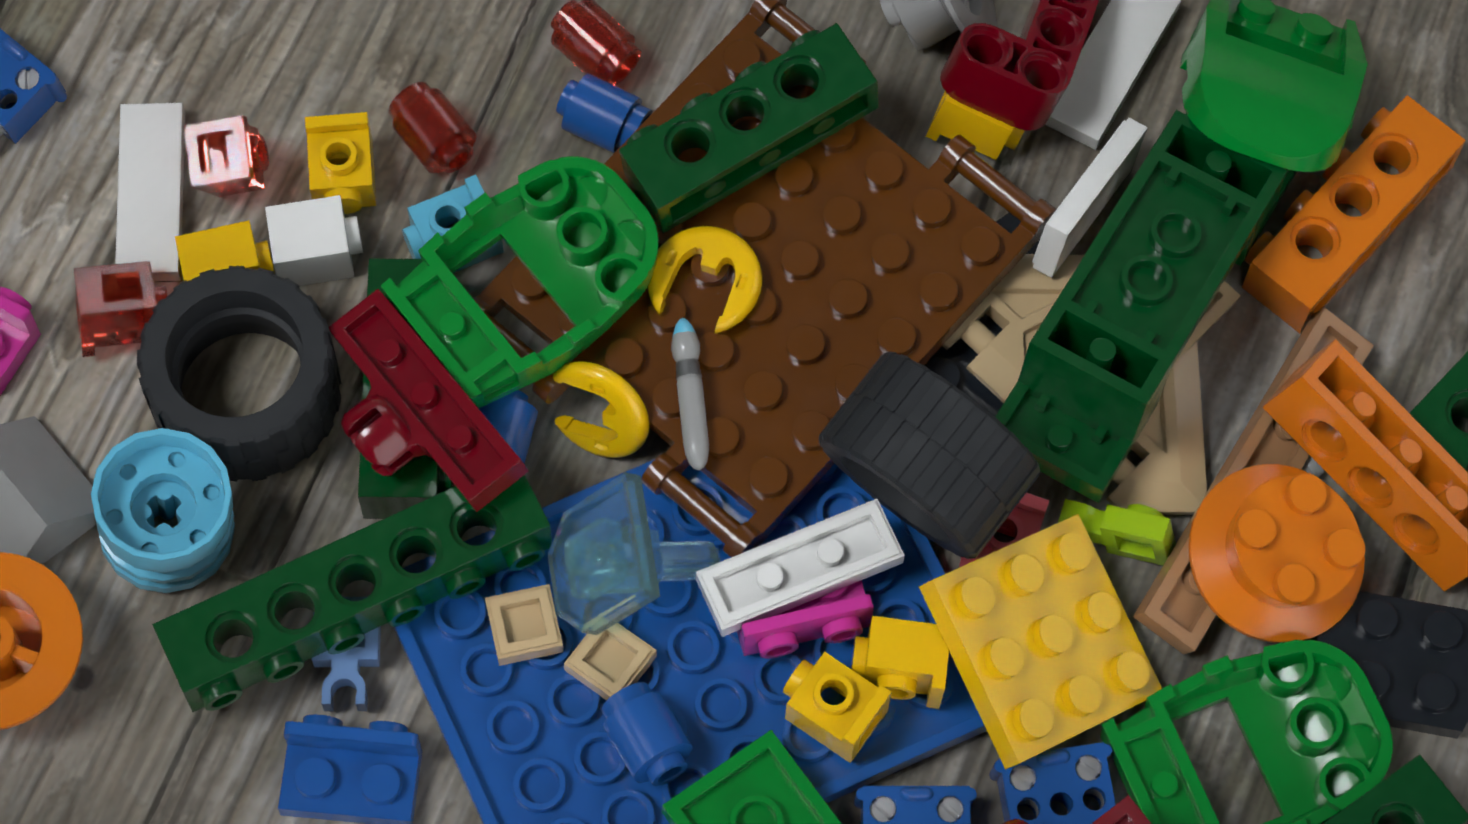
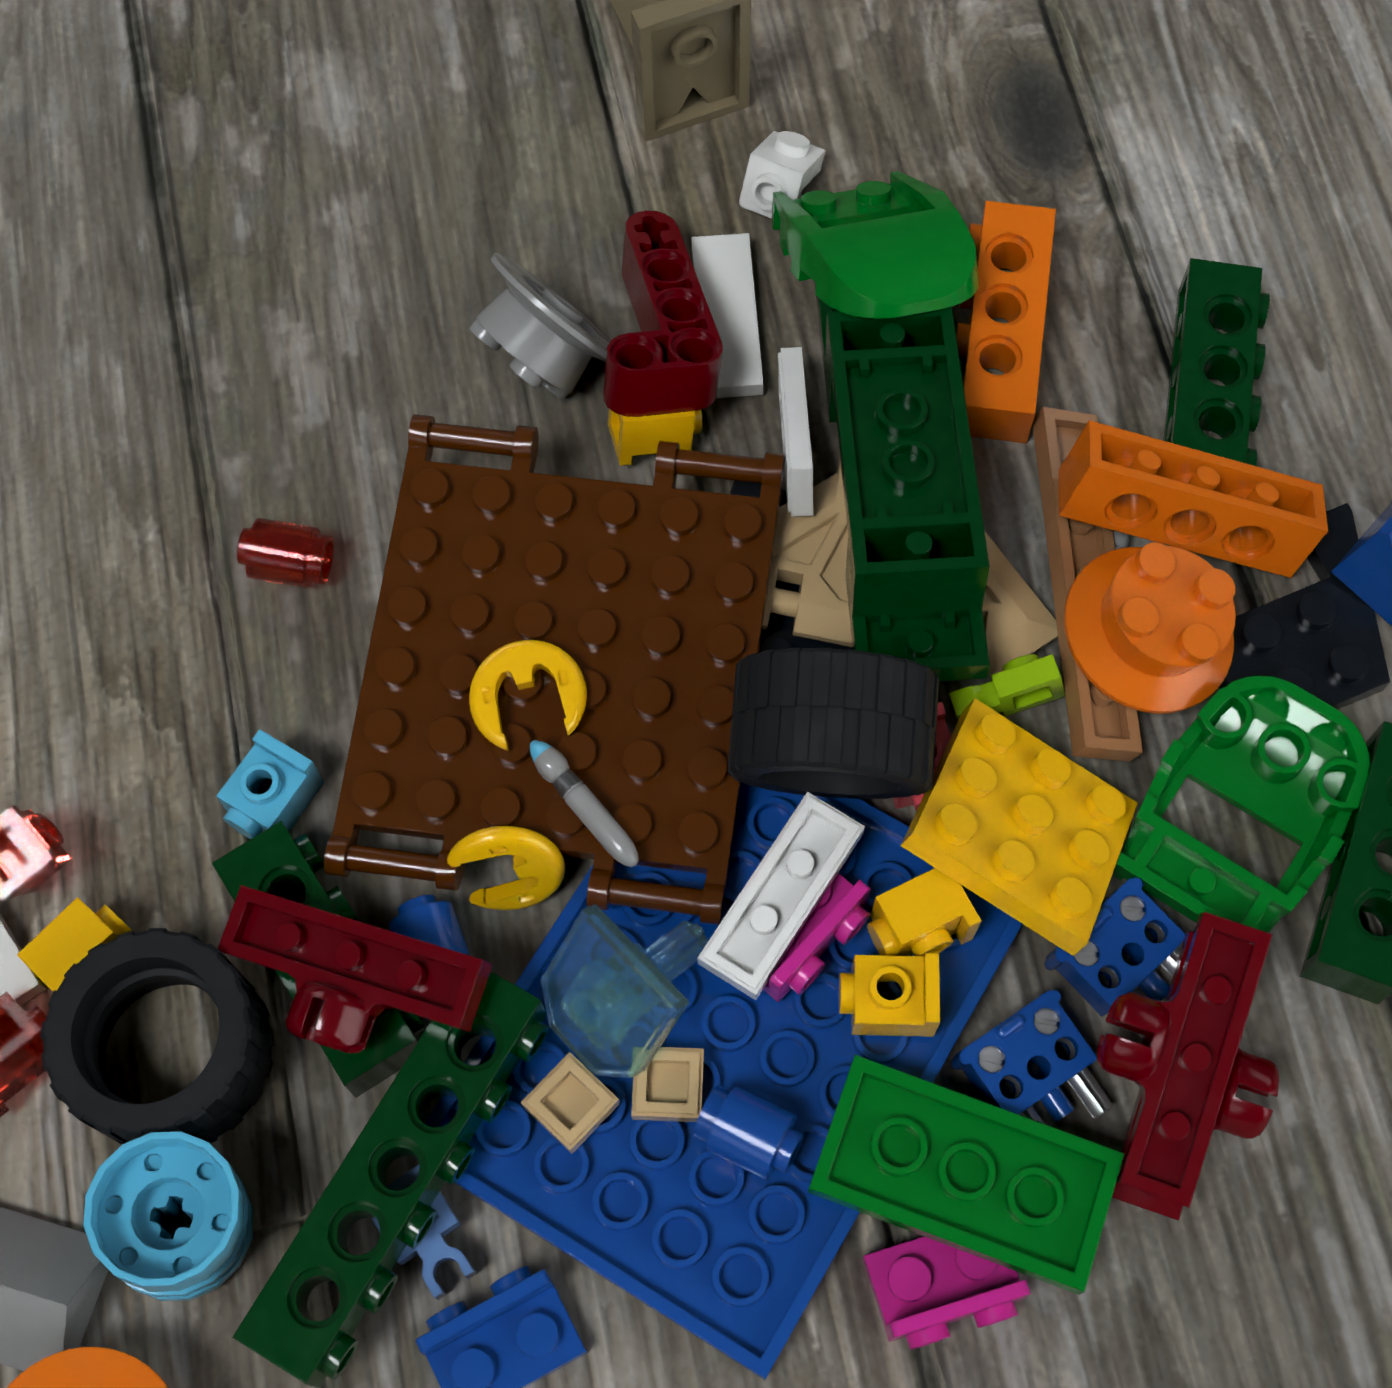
camera: 30 degrees left, 0 degrees up
white brick [265,195,363,286] -> none
yellow brick [305,112,377,214] -> none
green slope [381,156,659,409] -> none
clear red brick [388,82,477,173] -> none
blue brick [556,73,653,153] -> none
dark green brick [619,23,879,234] -> none

